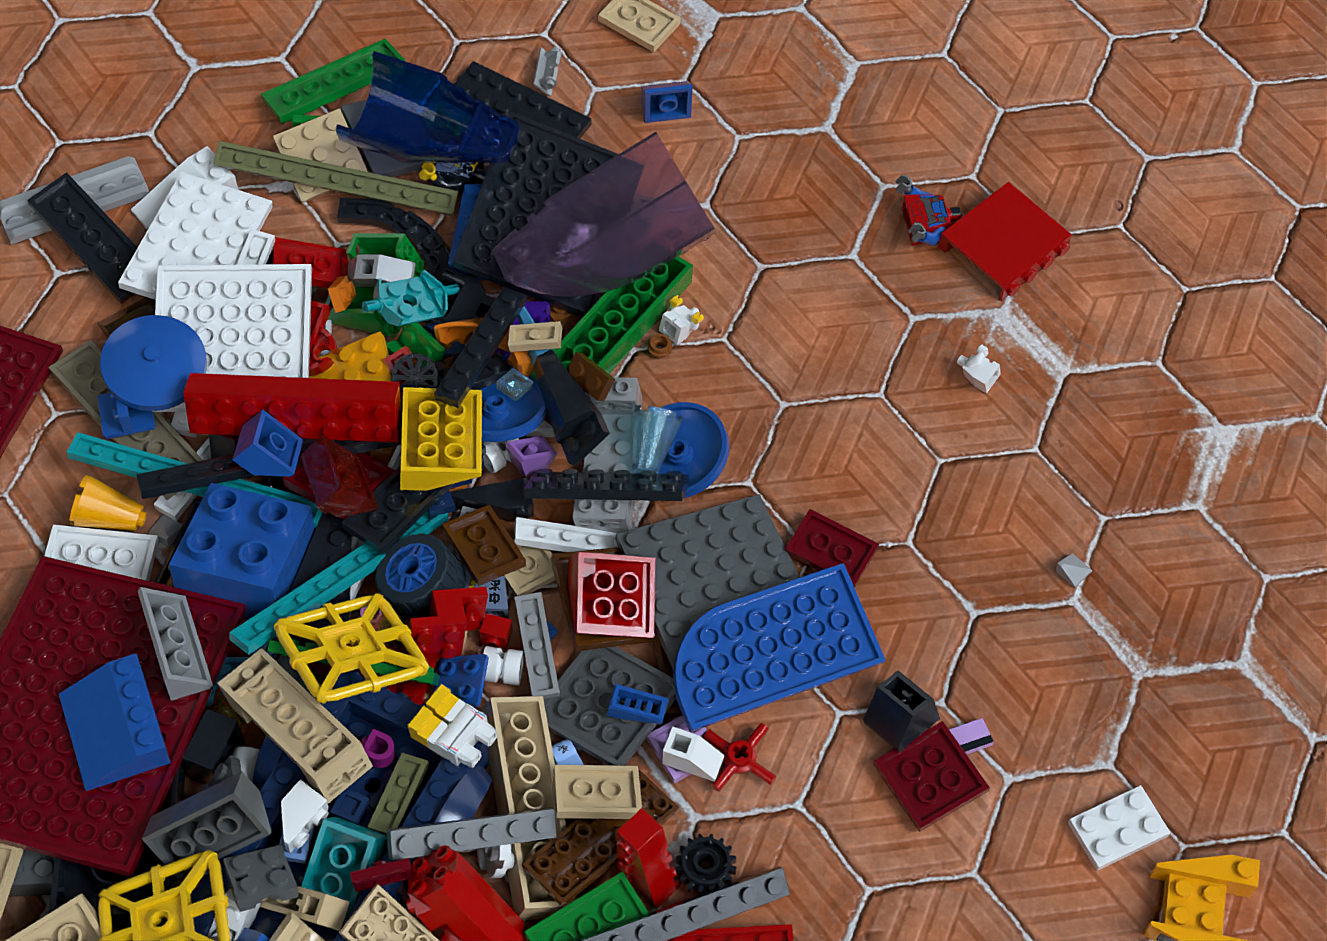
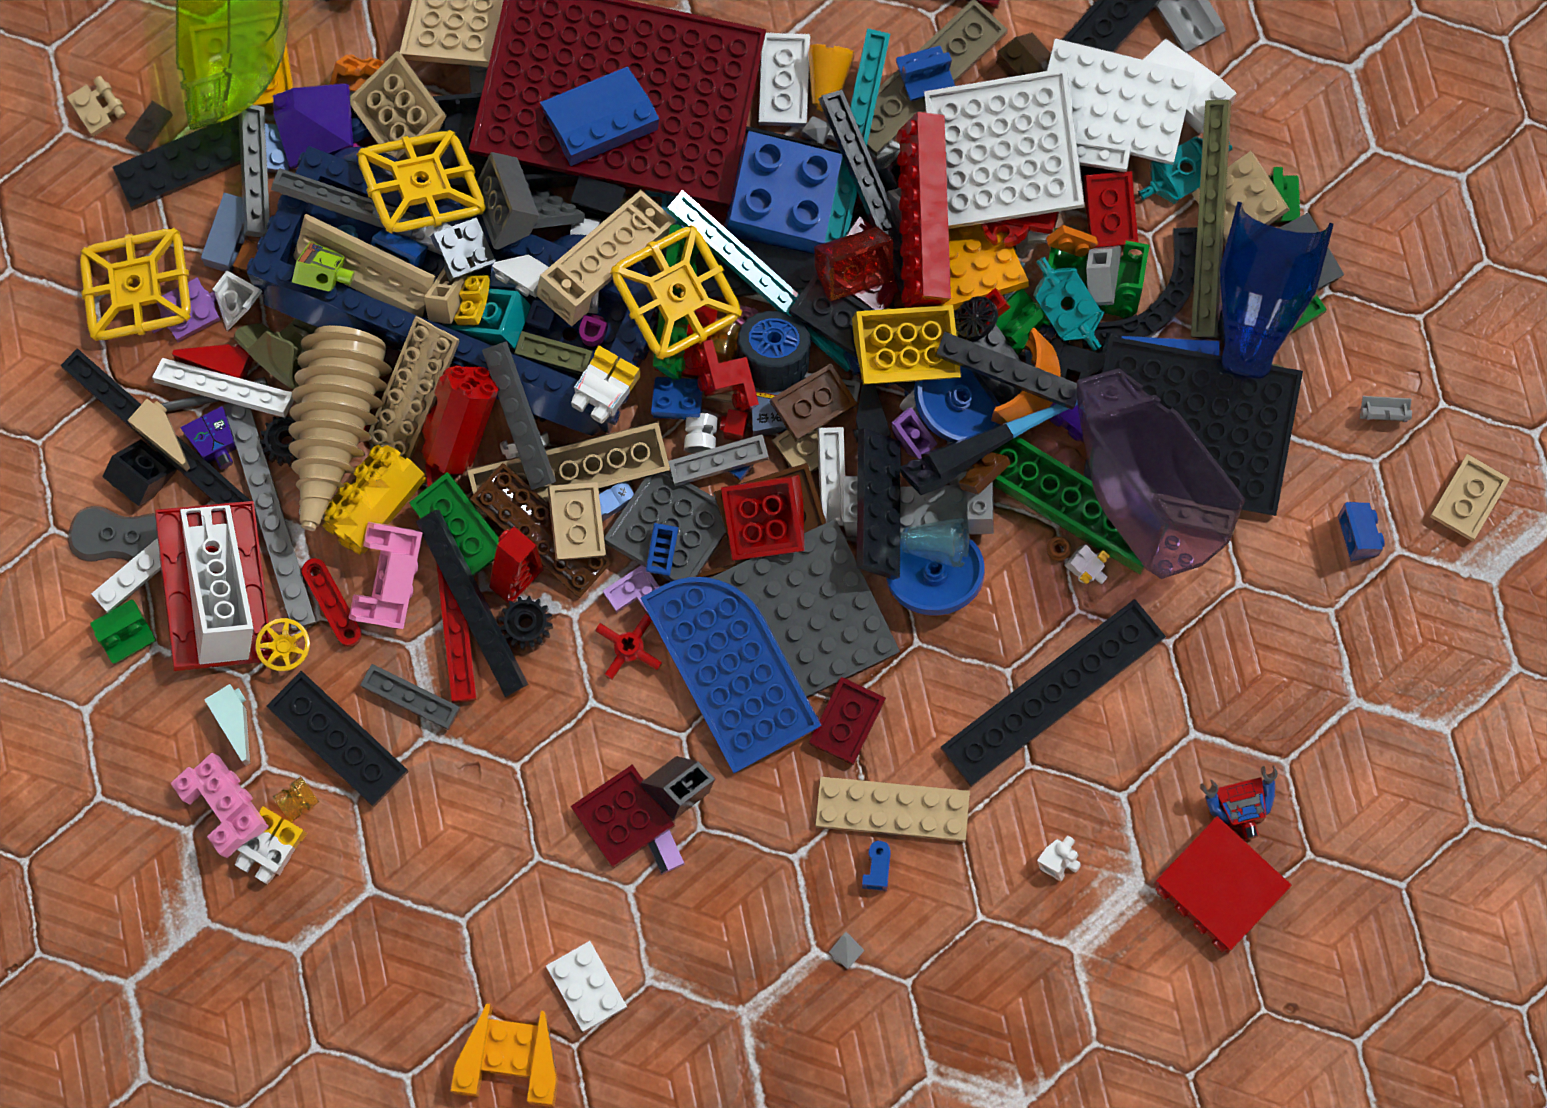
camera: 90 degrees right, 15 degrees up
blue dish [100,315,207,411] -> none
light grey slope [137,587,213,701] -> none
blue slope [233,409,303,477] -> none
green plate [261,38,407,124] -> none
dark red plate [350,858,413,892] -> none
black plate [448,61,592,139] -> none
clear light blue plate [496,368,533,401] -> none
tan plate [508,321,562,352] -> none
white slope [662,727,724,782] -> none
none -> yellow slope [454,276,490,325]
none -> tan plate [816,777,970,842]
none -> blue leg [862,841,891,891]
none -> black plate [940,599,1166,787]
none -> teal plate [1138,136,1233,204]

